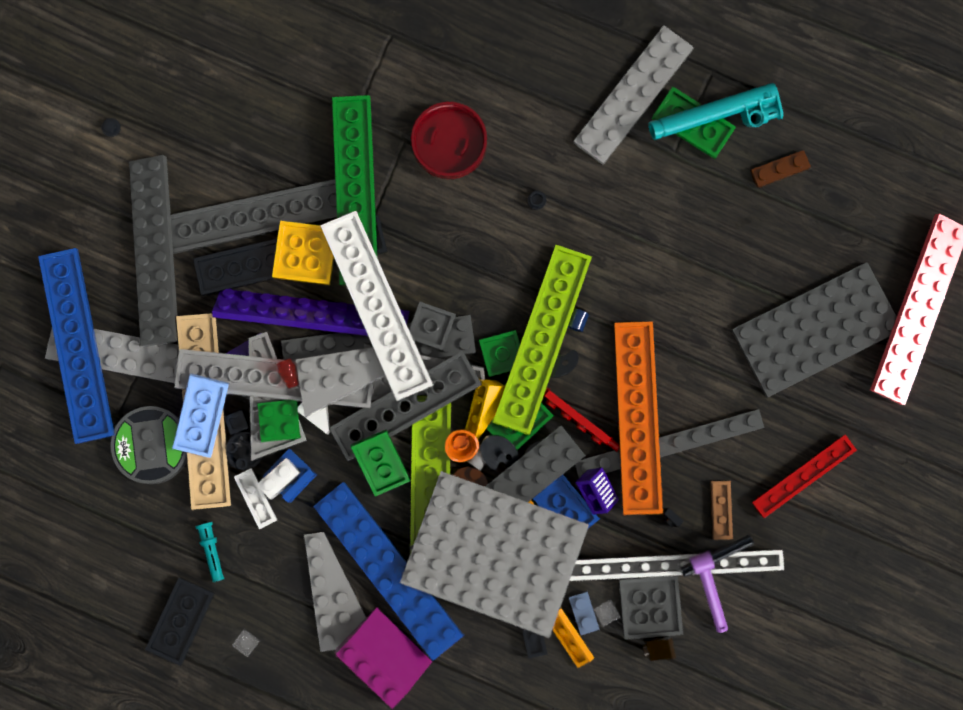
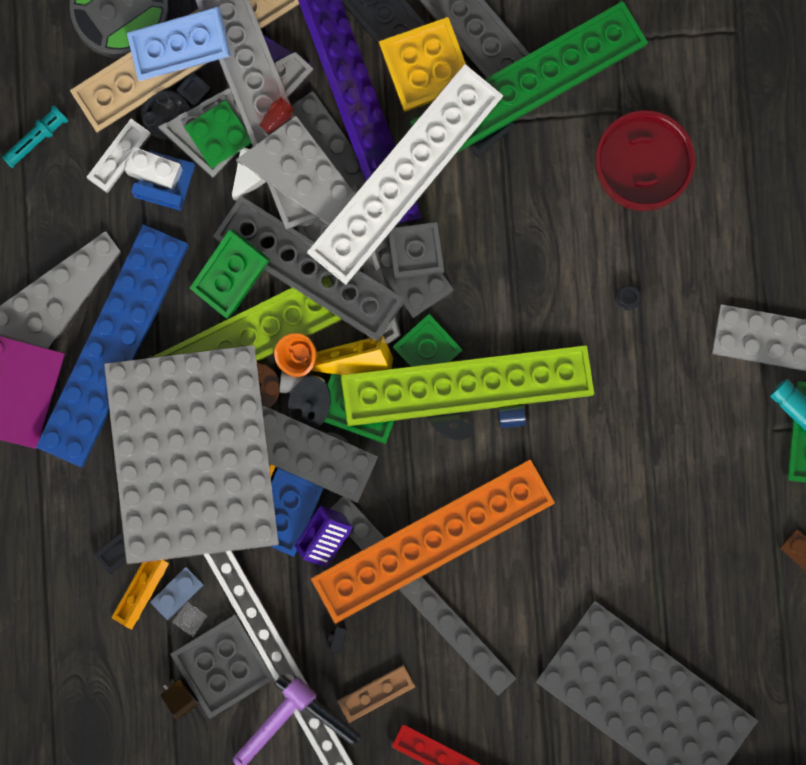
camera: 60 degrees right, 0 degrees up
red plate [544,388,620,452] -> none

